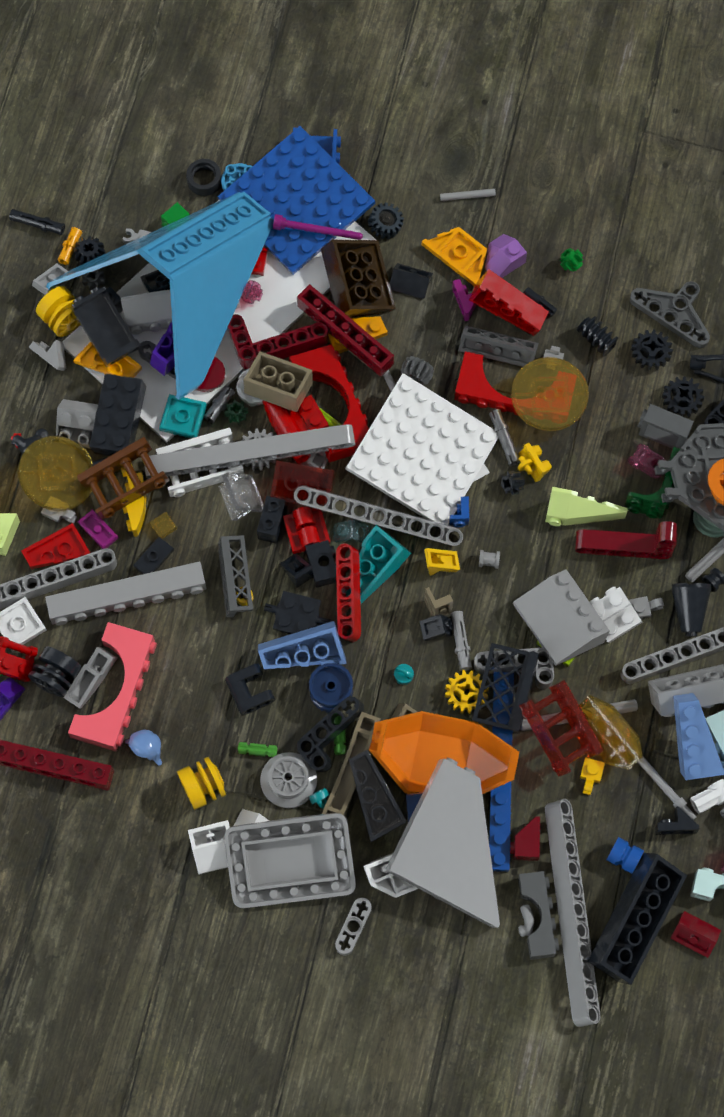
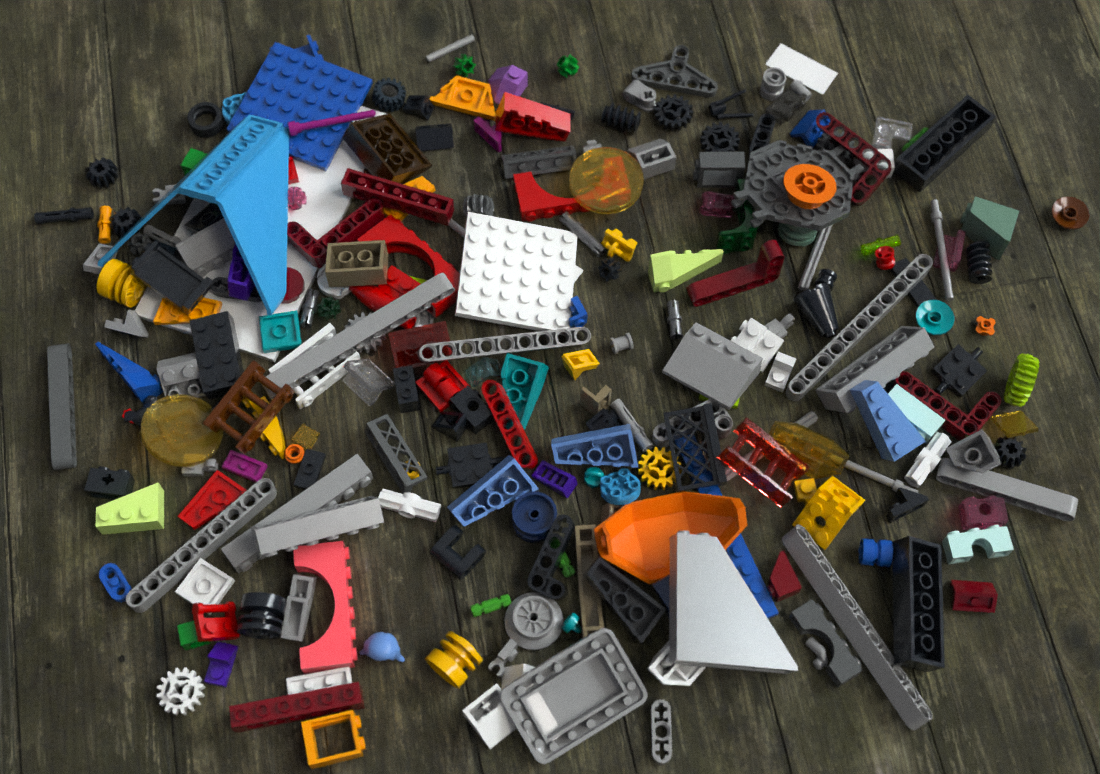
camera: 25 degrees left, 5 degrees down
none -> black gear [85,157,118,189]
none -> blue wedge [95,342,163,405]
none -> light grey pin [143,225,181,248]
none -> light grey brick [251,496,384,557]
none -> orange plate [284,444,305,464]
none -> white tile [286,666,352,695]
none -> light orange window [301,710,366,769]
none -> white piece [378,489,441,522]
none -> black bracket [402,95,434,120]
none -> green gear [452,54,476,77]
none -> light grey plate [488,639,518,678]
none -> dark purple slope [532,460,578,498]
none -> medium blue wedge [551,424,638,468]
none -> dark azure tile [600,468,641,505]
none -> light grey piece [622,79,656,112]
none -> light grey slope [627,139,676,180]
none -> flat silver pin [667,300,683,340]
none -> white slope [764,352,796,393]
none -> yellow bracket [792,476,865,550]

